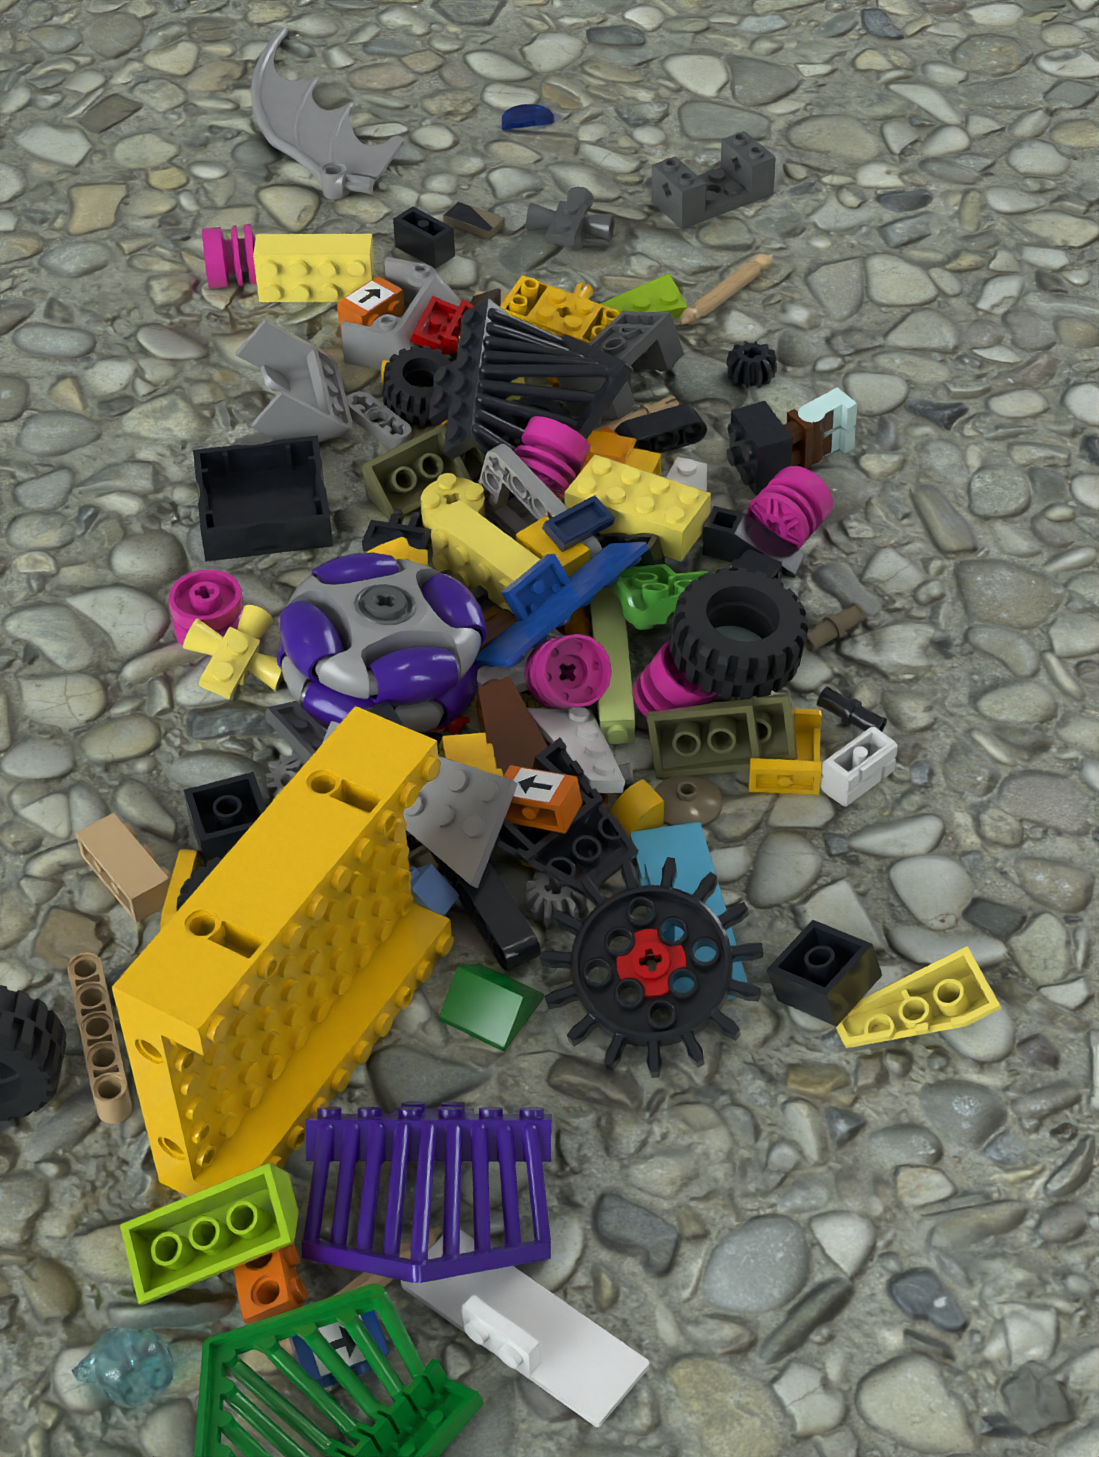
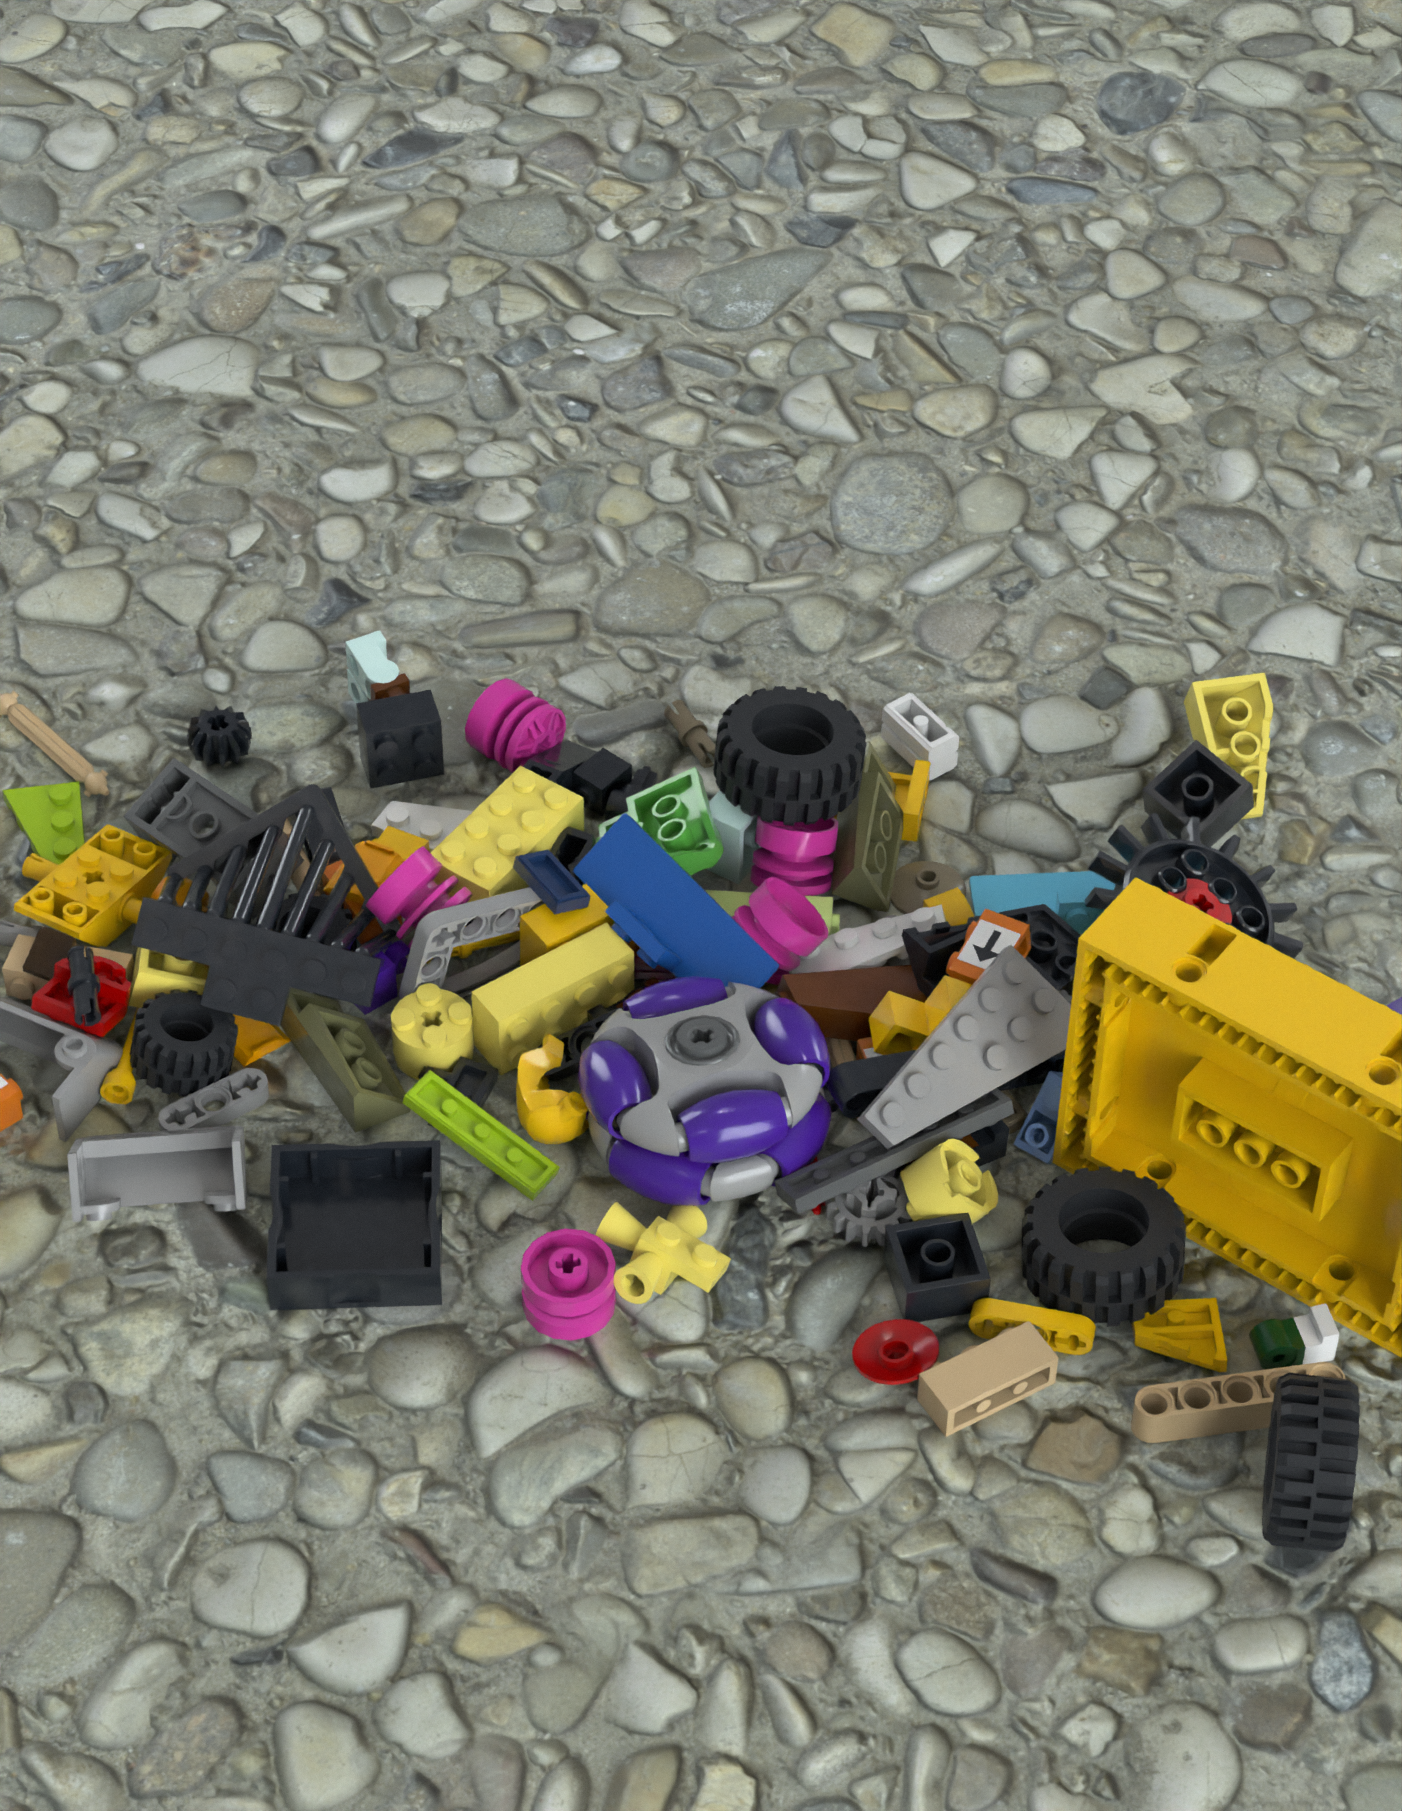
camera: 85 degrees left, 0 degrees up
none -> black pin [67,945,101,1026]
none -> lime tile [402,1070,560,1201]
none -> red dish [852,1319,939,1385]

